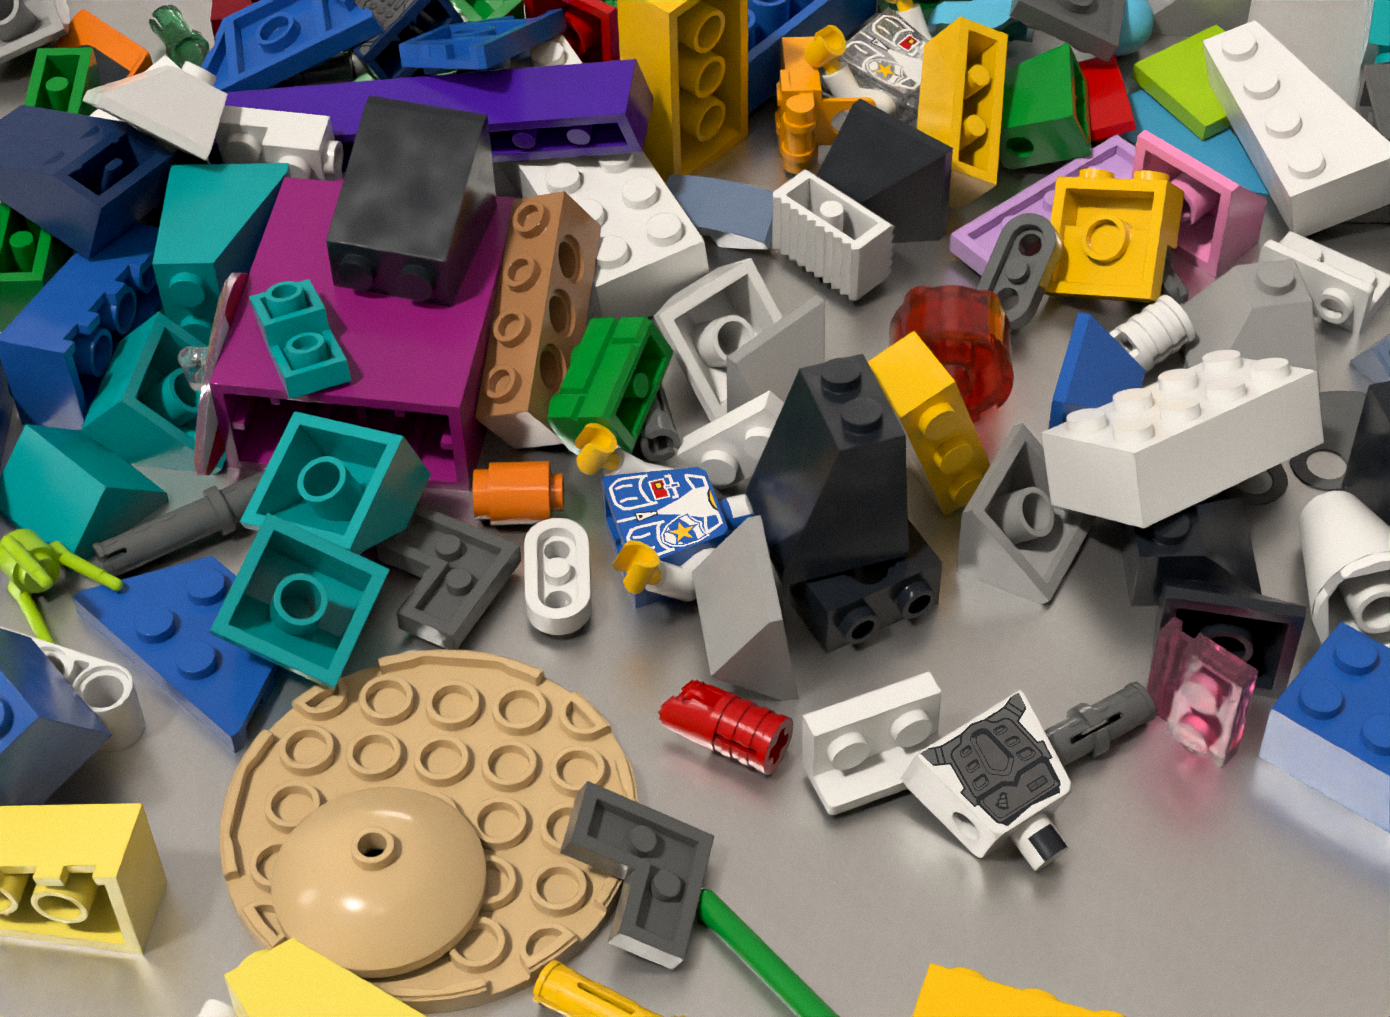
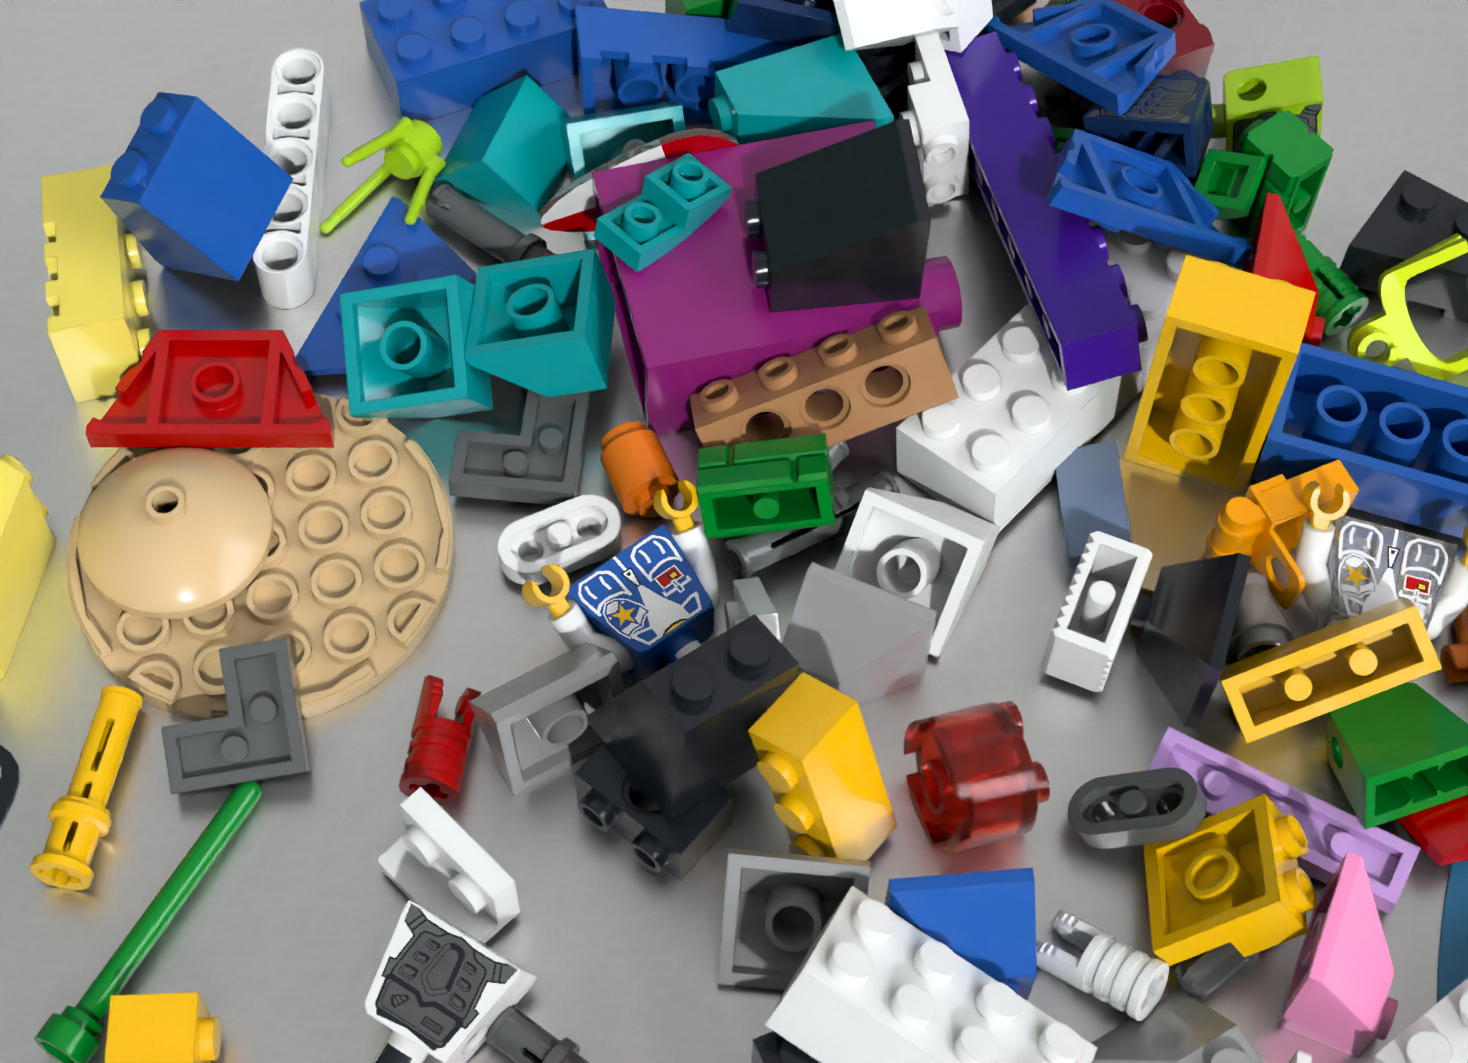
camera: 65 degrees right, 10 degrees up
none -> red wing [85,330,335,448]

